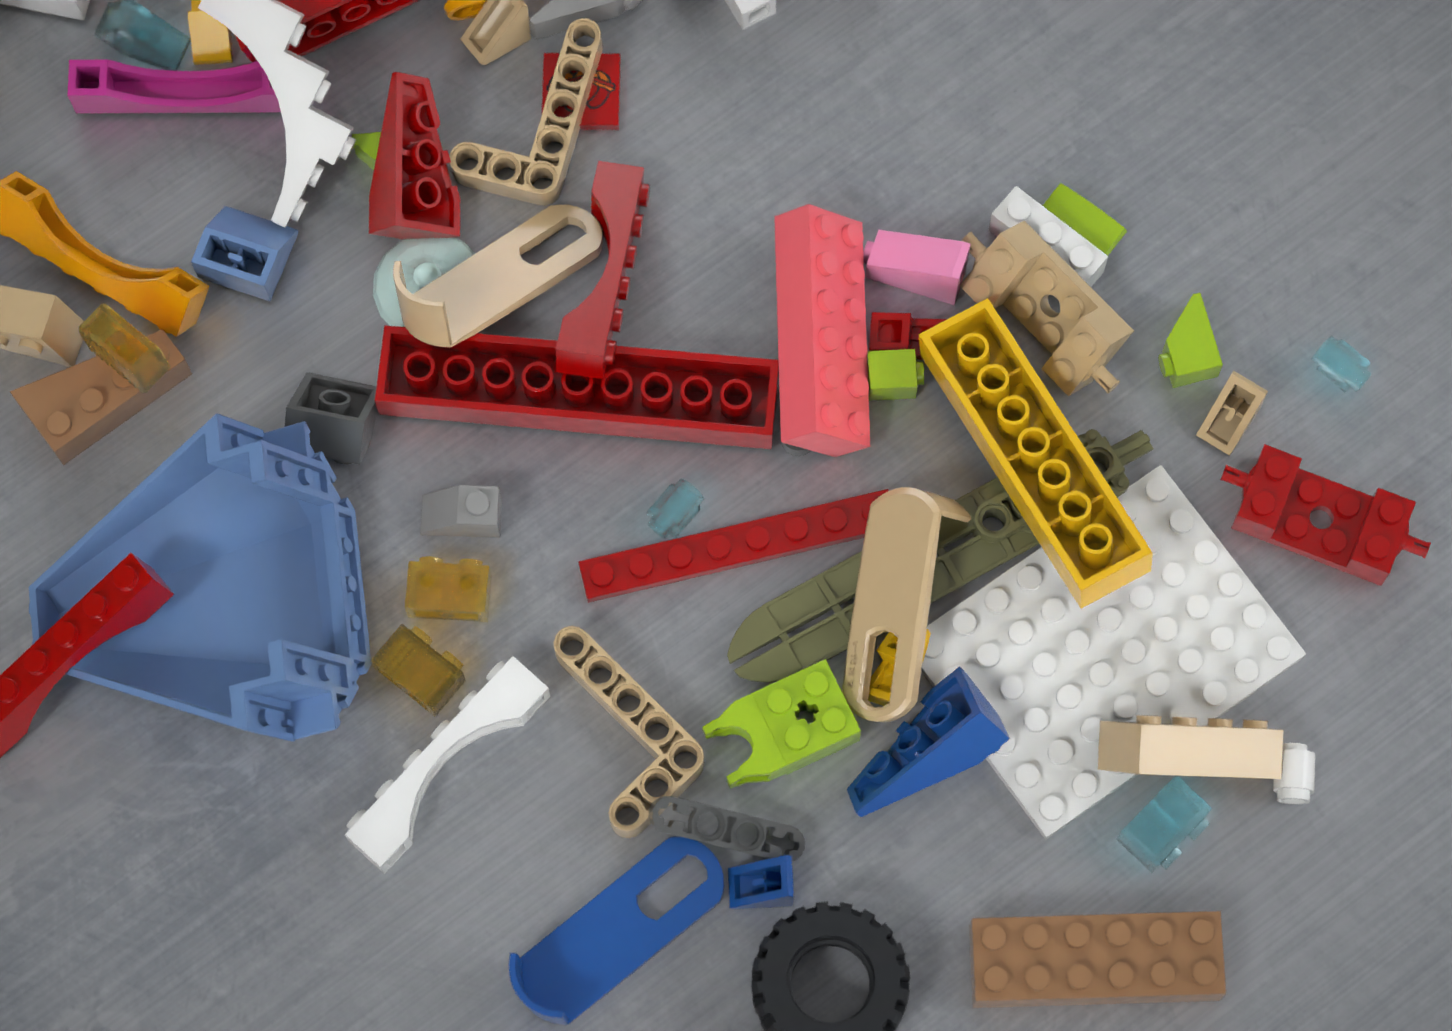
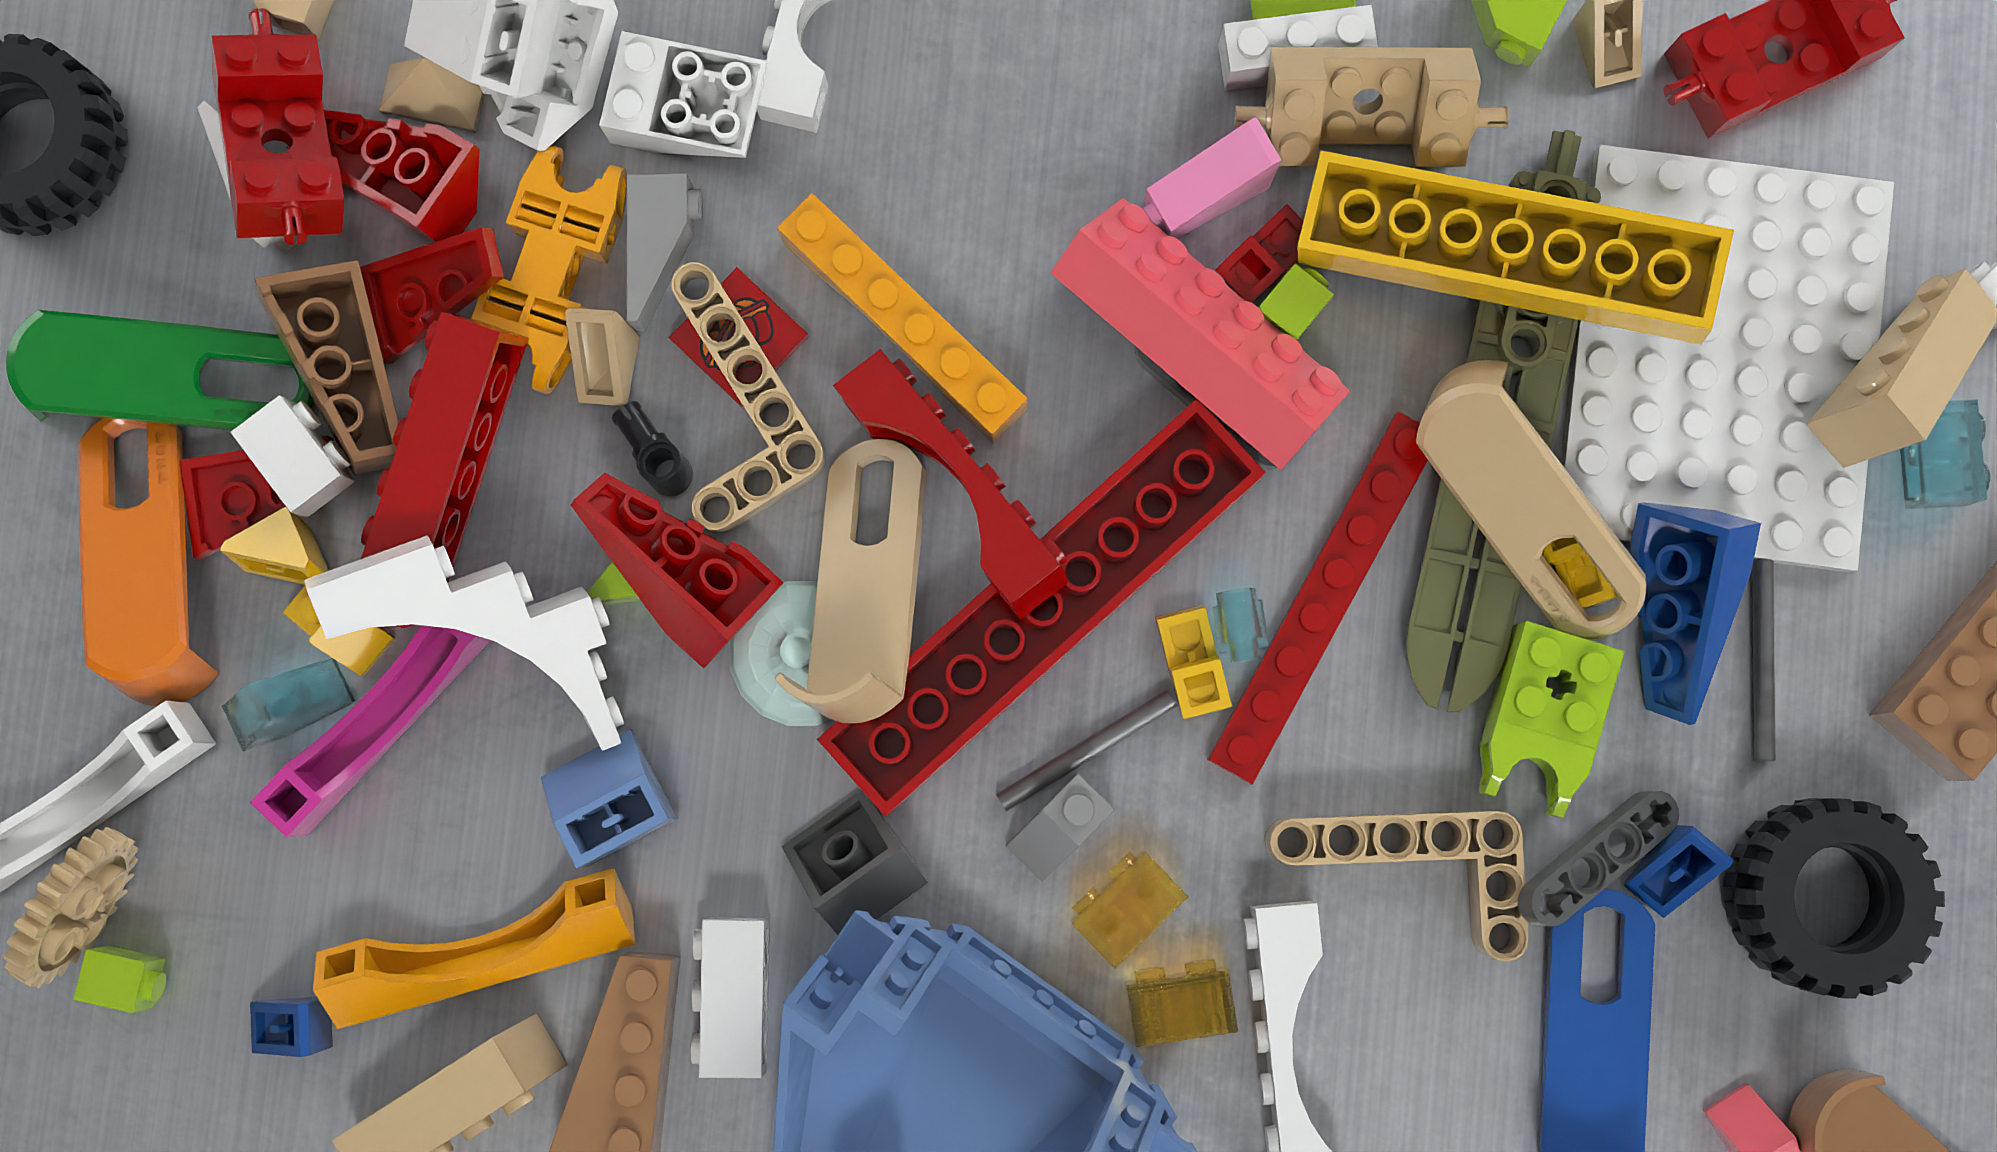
camera: 45 degrees left, 10 degrees up
clear yellow brick [79,303,170,393] -> none
none -> black pin [612,401,693,496]
none -> white brick [691,917,770,1078]
none -> light orange arch [777,193,1028,444]
none -> flat silver bar [996,690,1177,812]
none -> yellow slope [1155,604,1232,719]
none -> flat silver bar [1753,559,1776,761]

